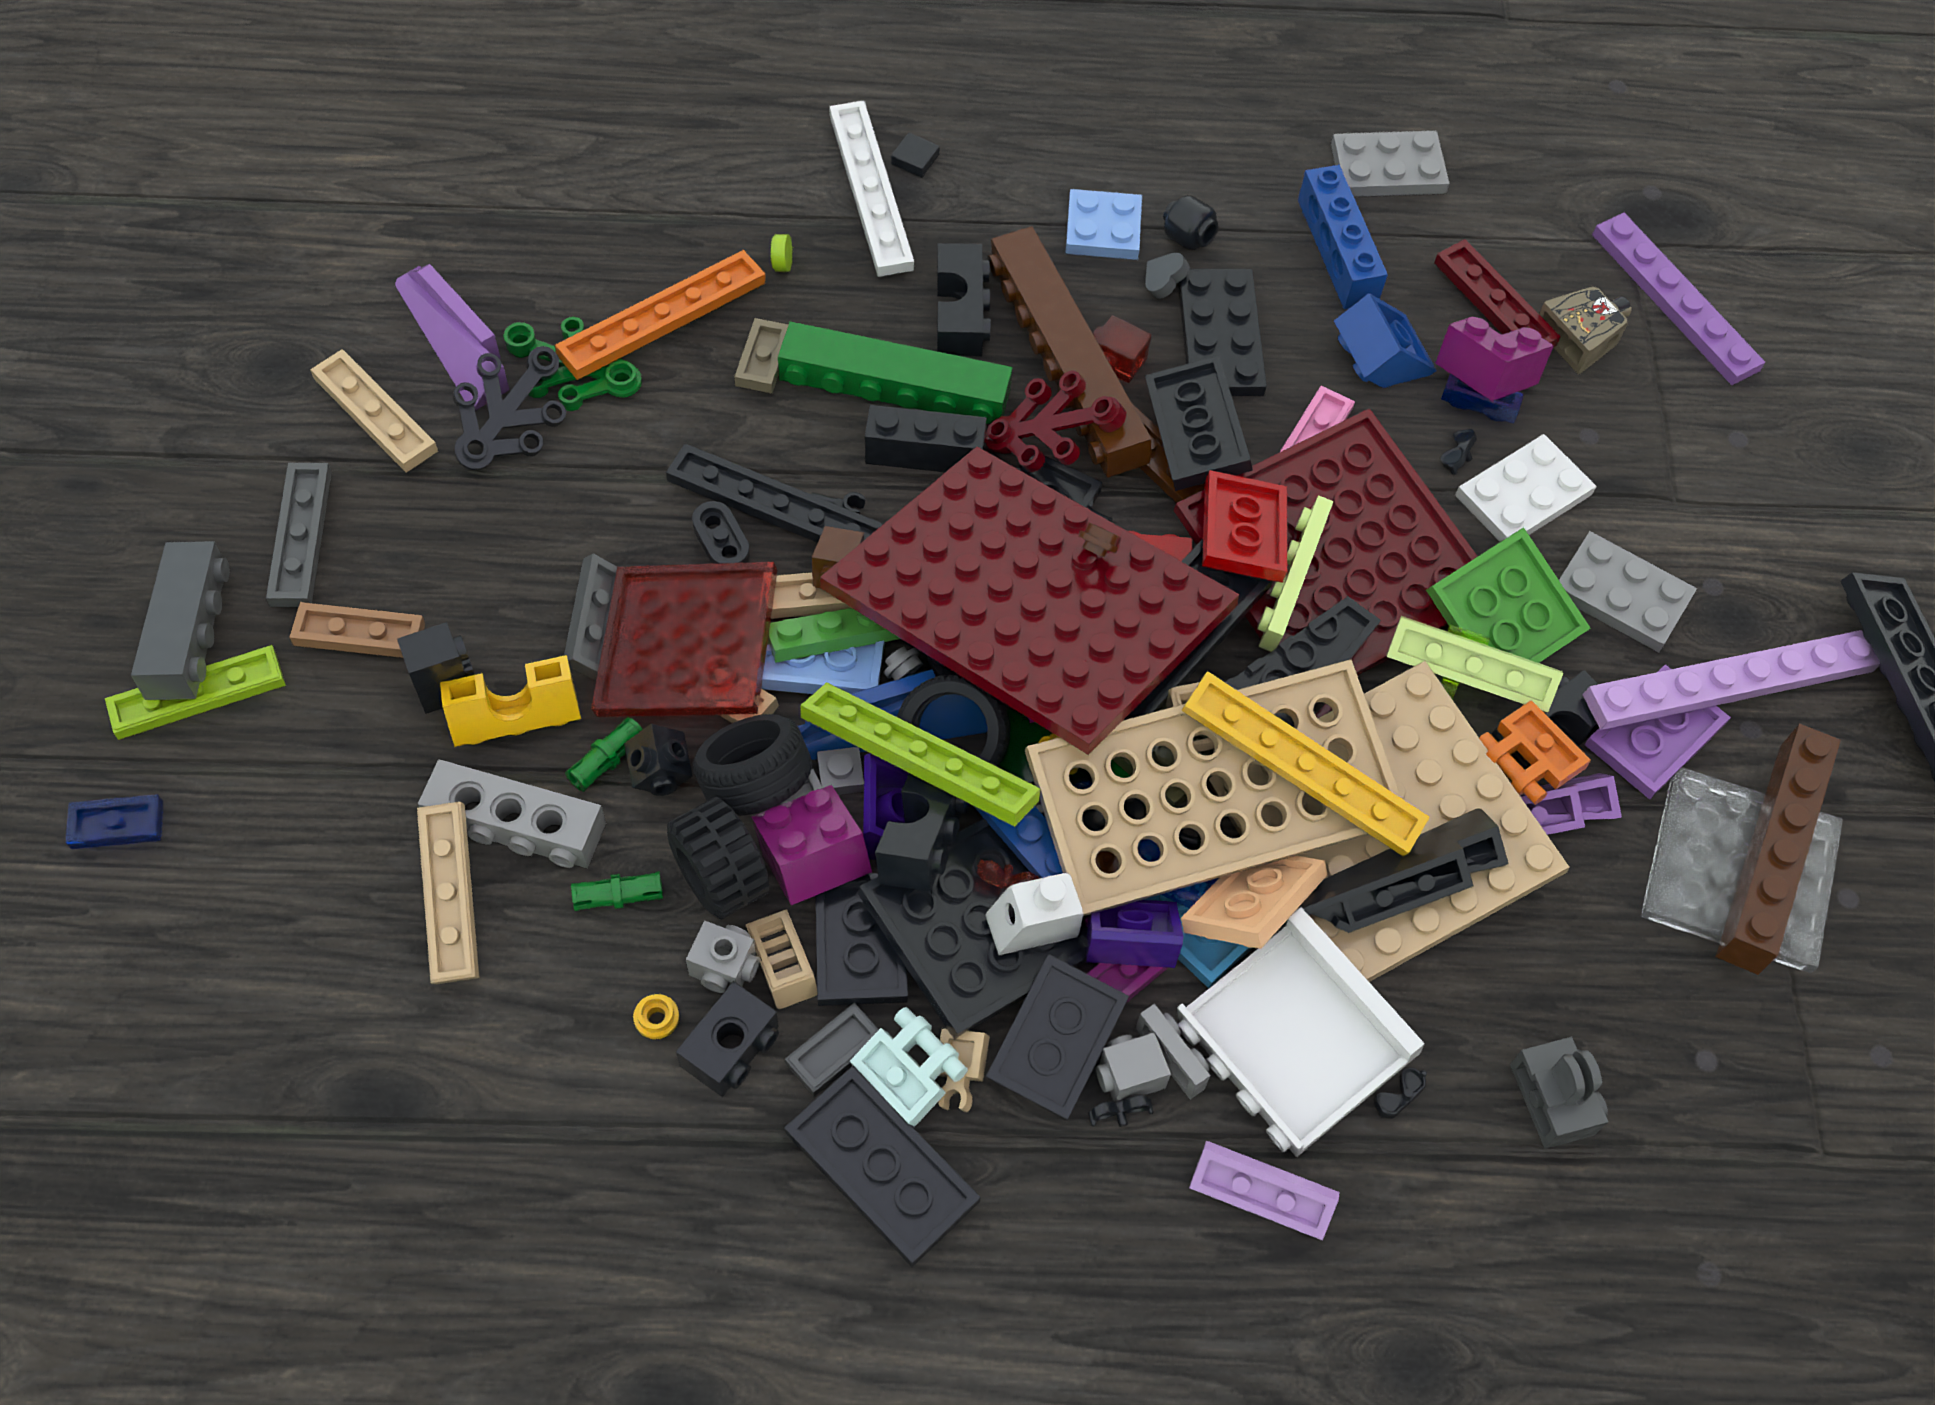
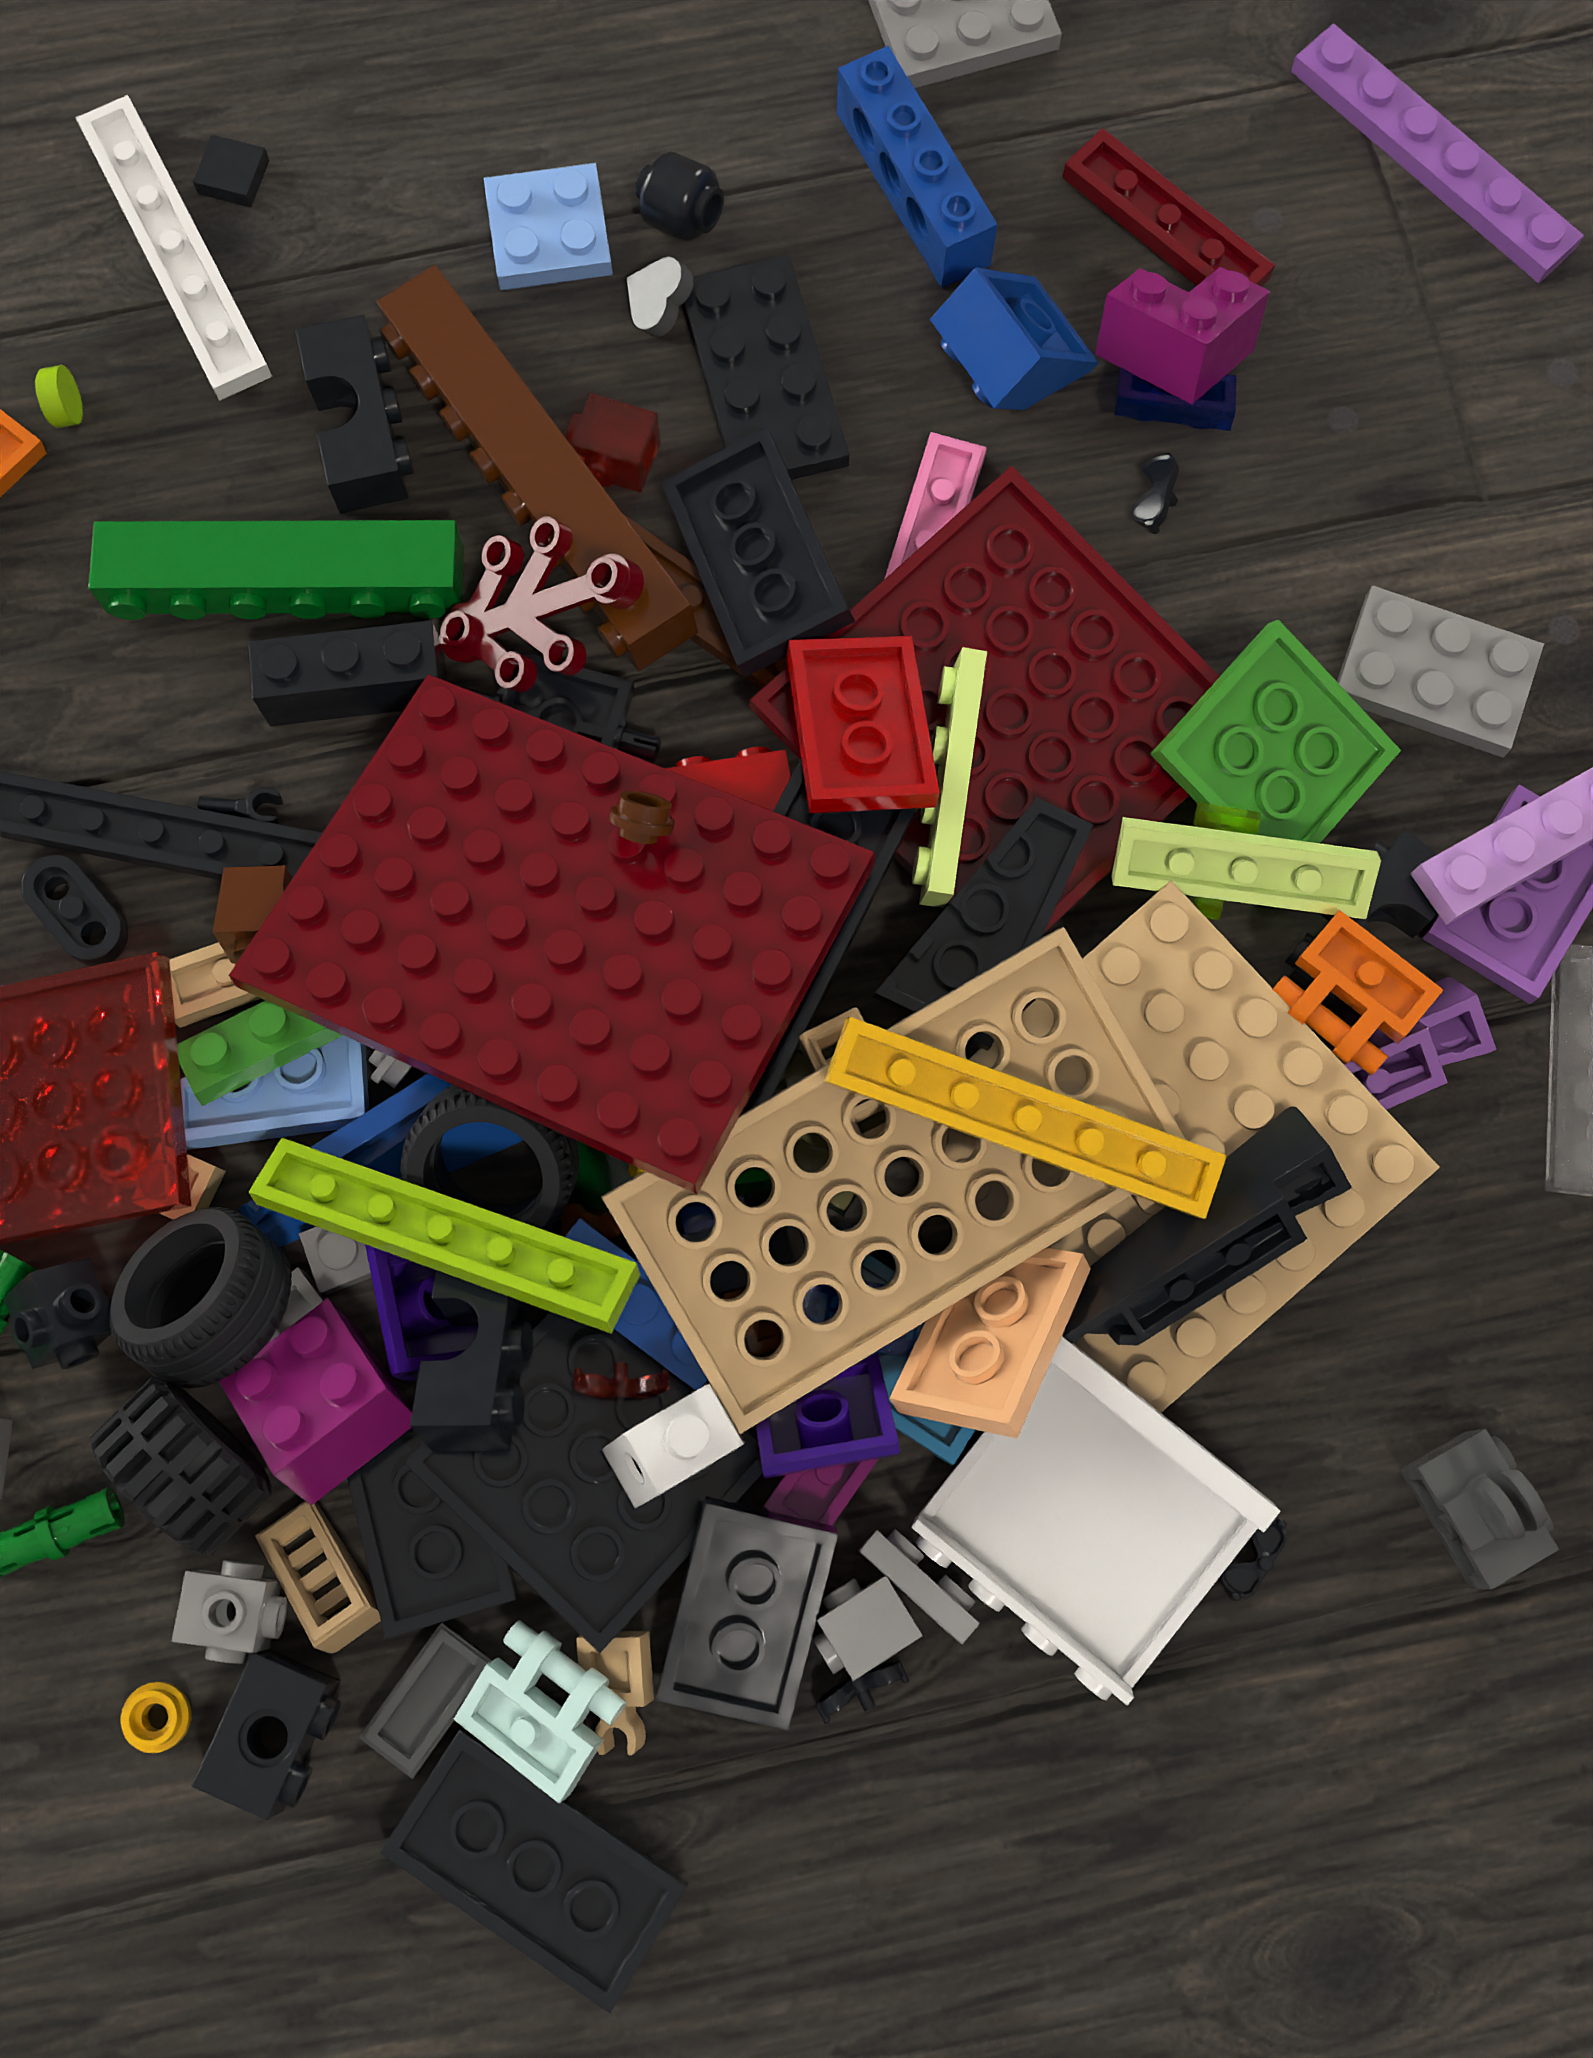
camera: 10 degrees left, 15 degrees up
dark tan plate [735,318,788,393] -> none
lavender plate [1189,1141,1339,1240] -> none
white plate [1455,434,1596,542] -> none
dark tan torso [1539,286,1632,374] -> none

